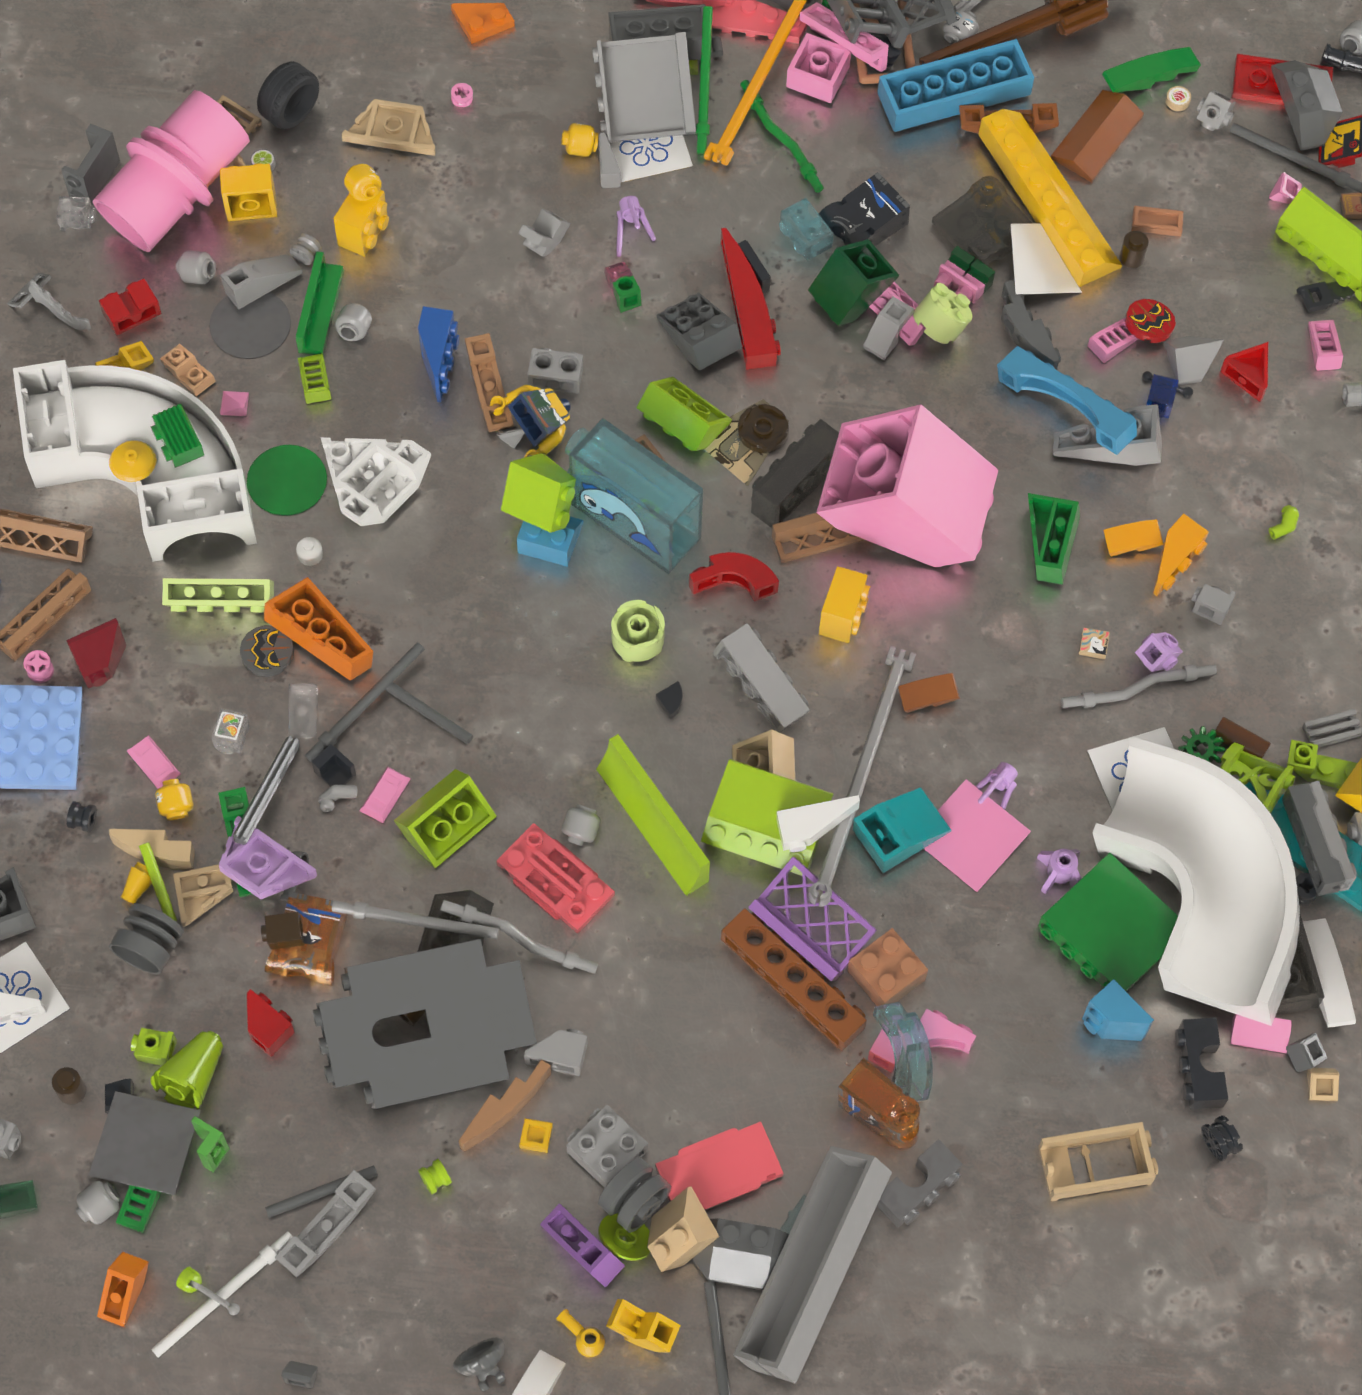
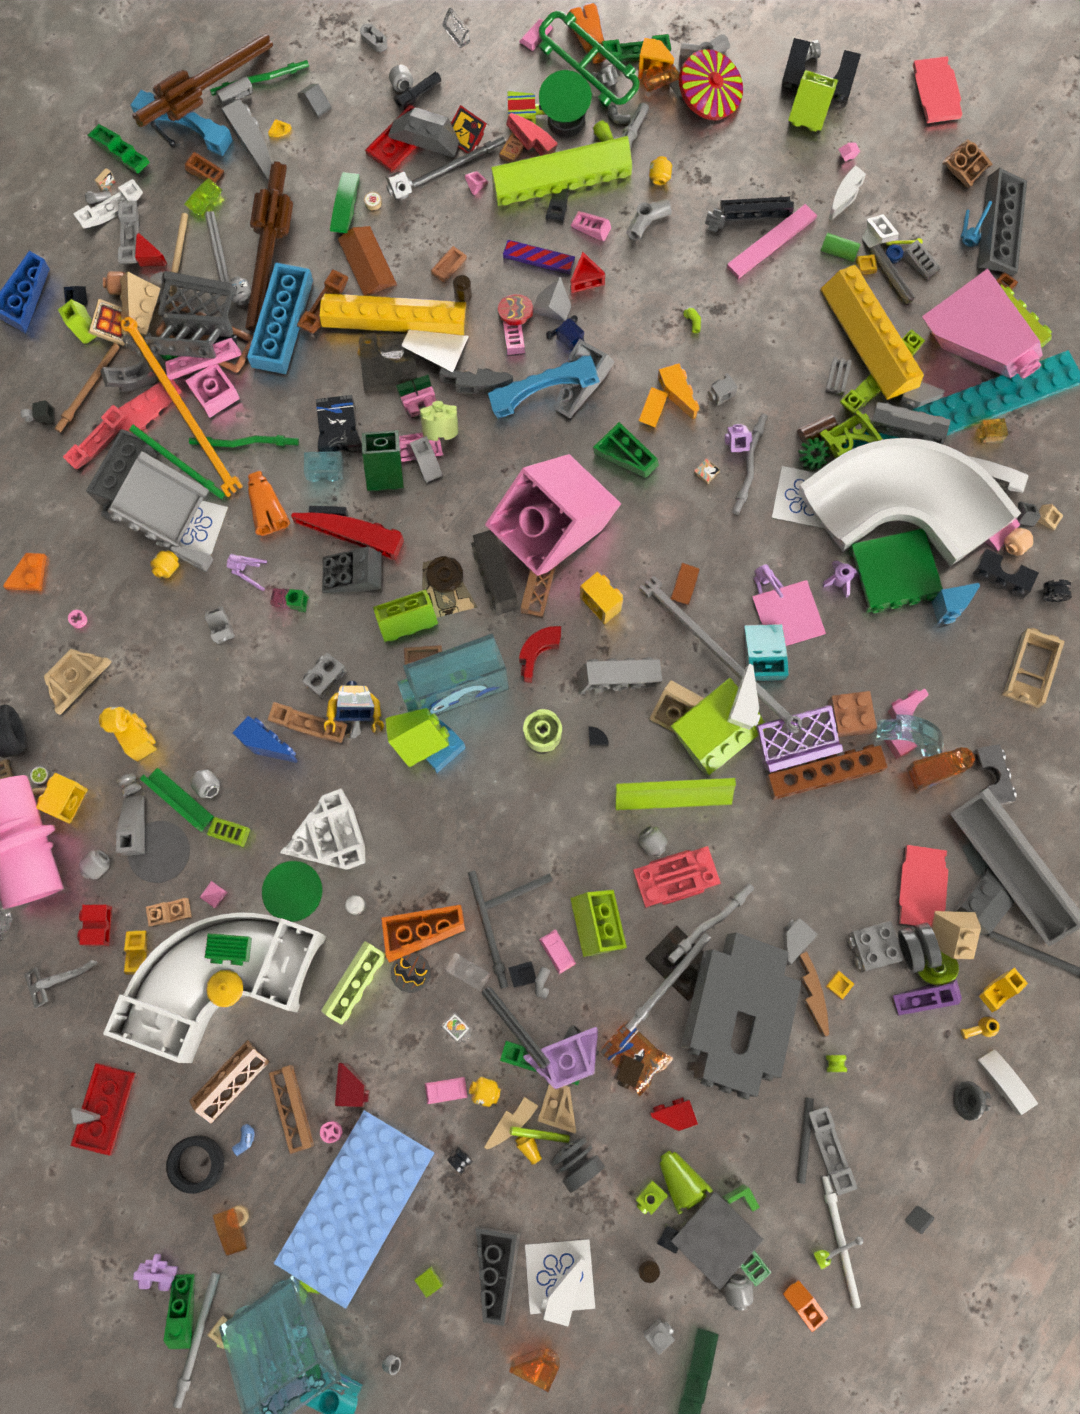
camera: 55 degrees left, 10 degrees up
none -> orange piece [248,471,290,536]
none -> dark purple tile [503,240,575,275]
none -> light nougat head [1004,528,1033,556]

